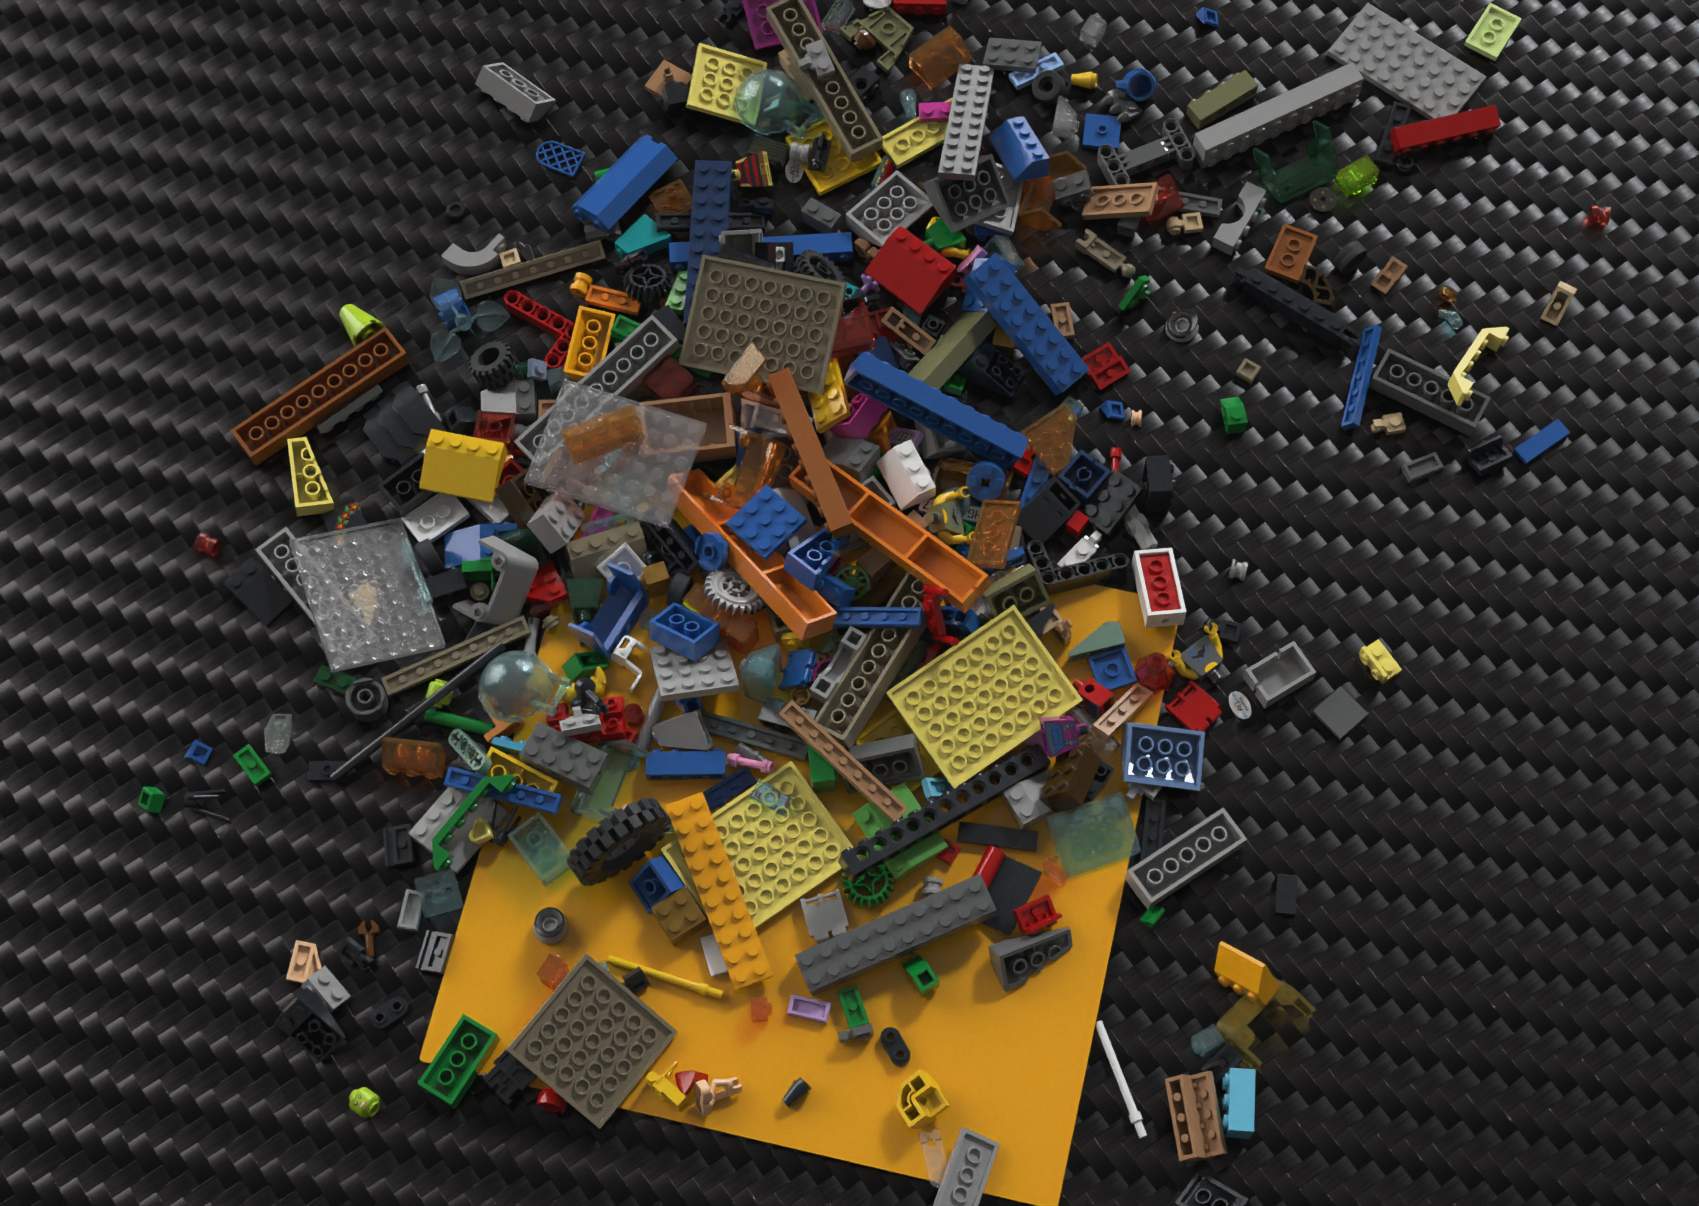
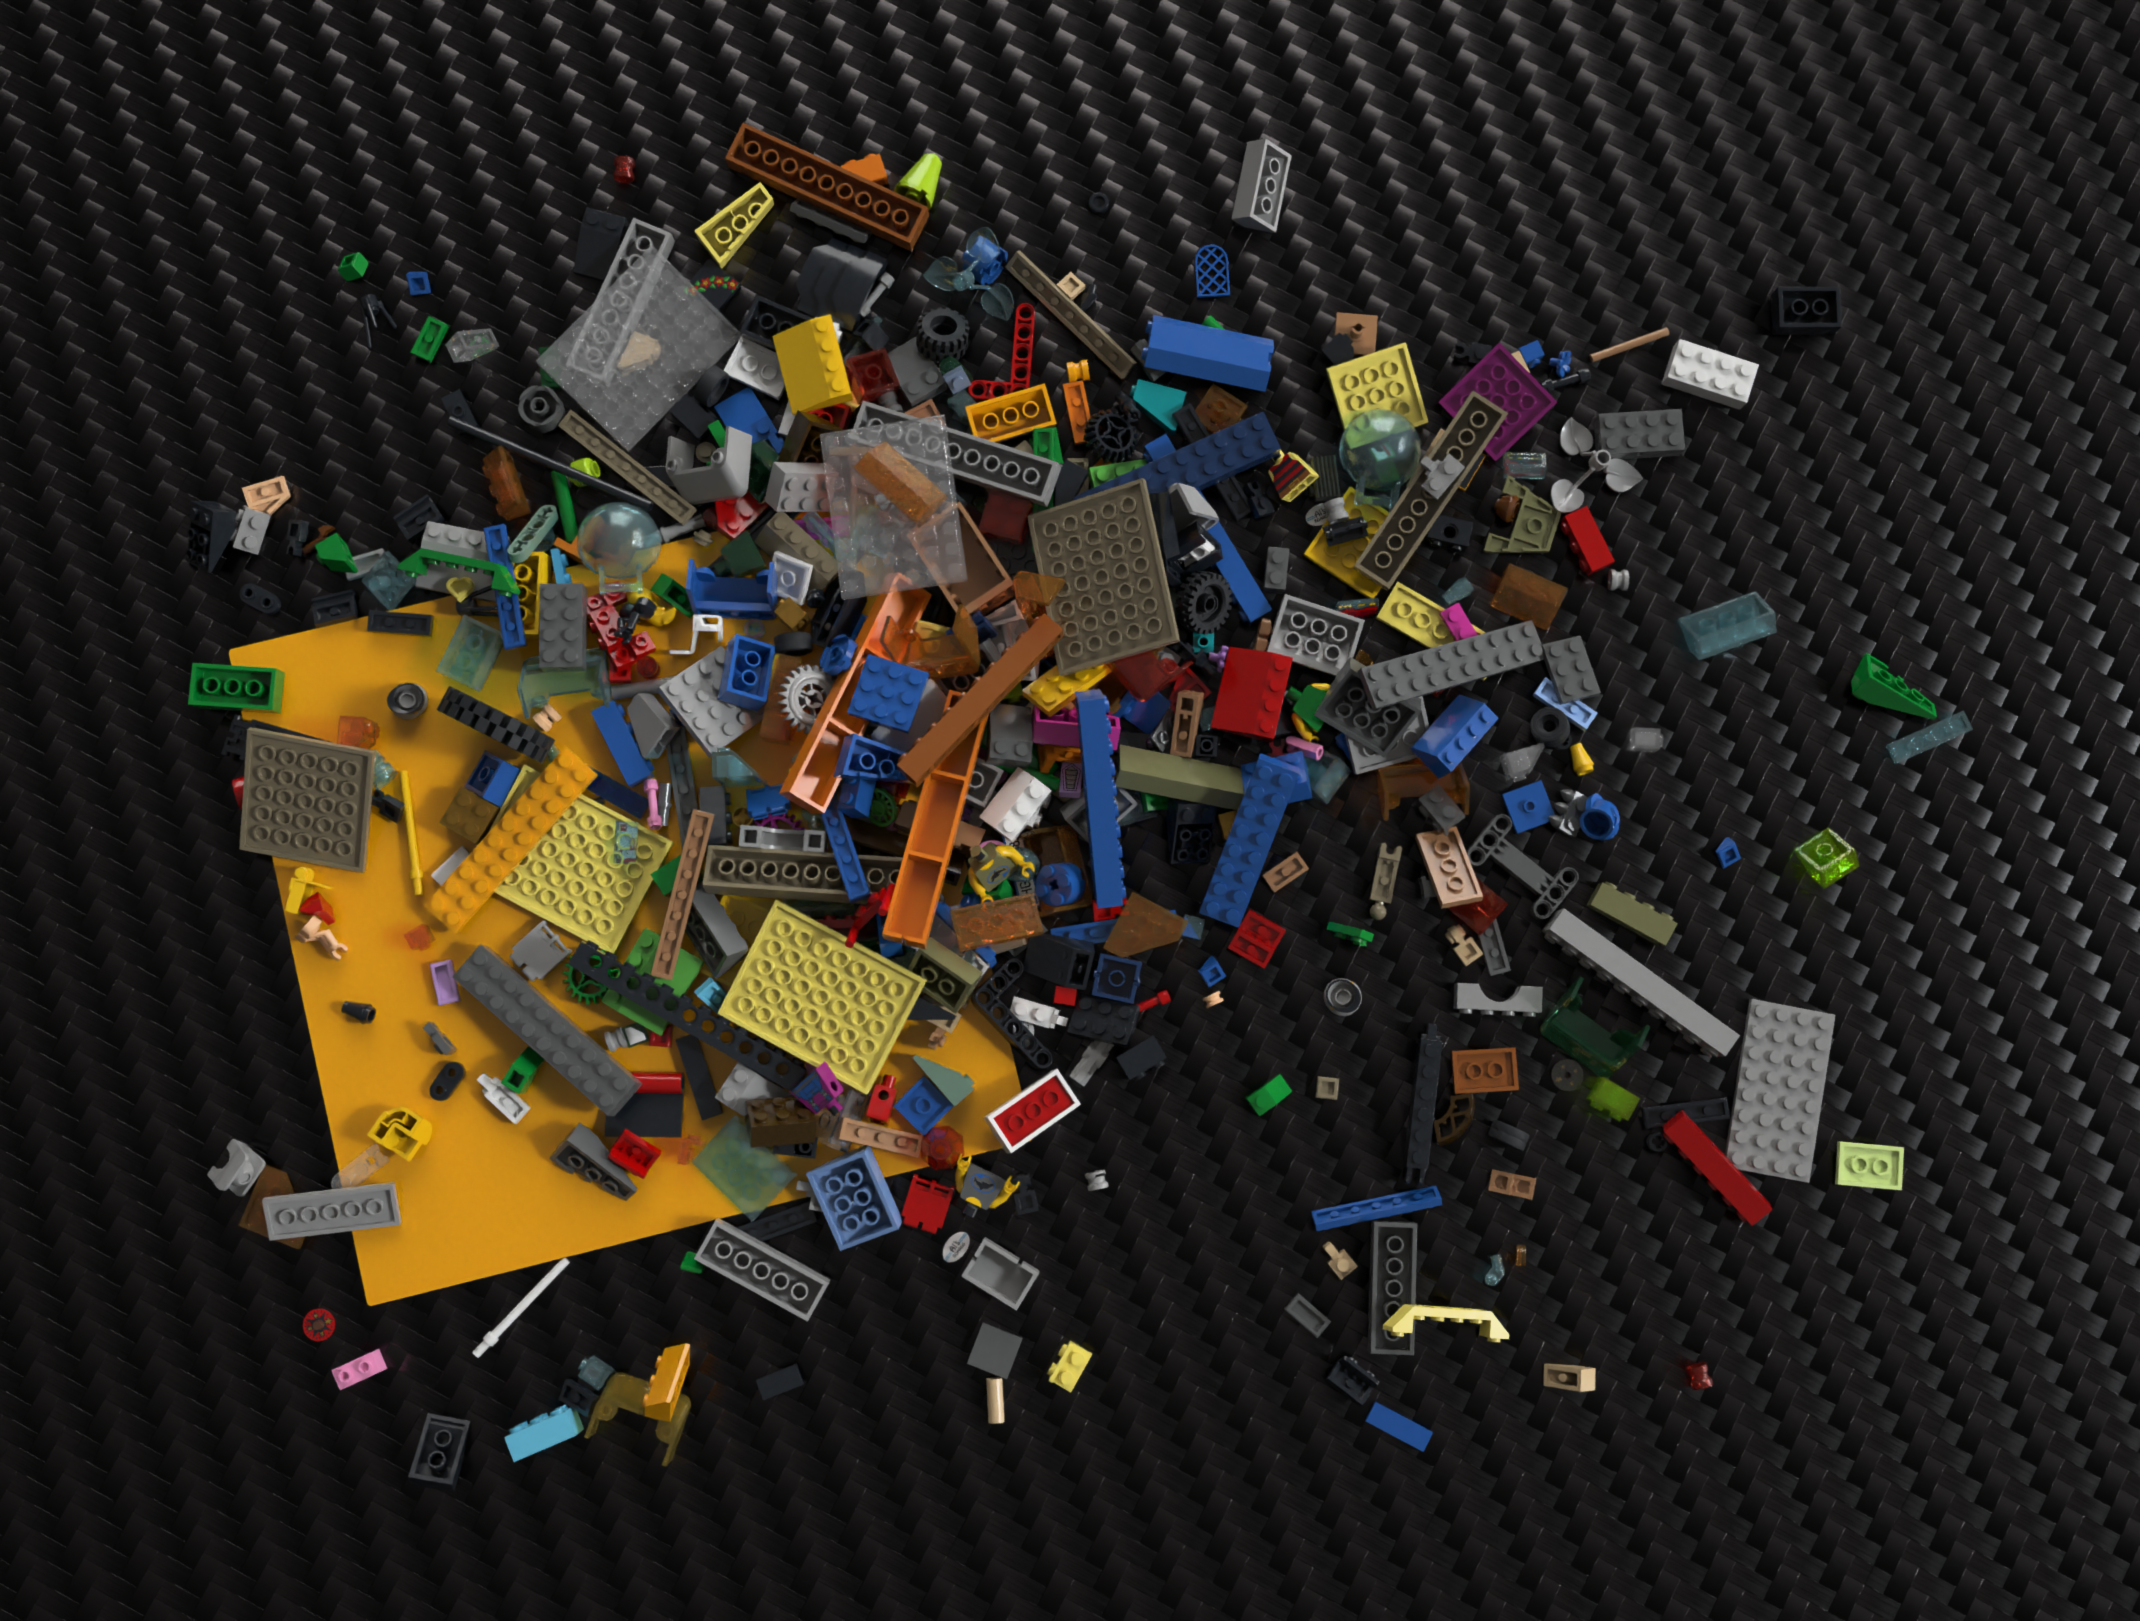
camera: 60 degrees right, 15 degrees up
lime head [349,1087,380,1118] -> none
clear light blue bar [401,538,433,605] -> none
light grey arch [441,234,507,275] -> none
light grey hinge [559,706,602,737] -> none
green plate [837,985,870,1030] -> none
medium nougat brick [1165,1071,1228,1162] -> none
none -> green slope [315,533,358,573]
none -> black plate [367,610,434,637]
none -> white hinge [477,1073,531,1124]
none -> tile [622,1023,649,1048]
none -> orange slope [841,154,889,186]
none -> tan piece [986,1377,1004,1424]

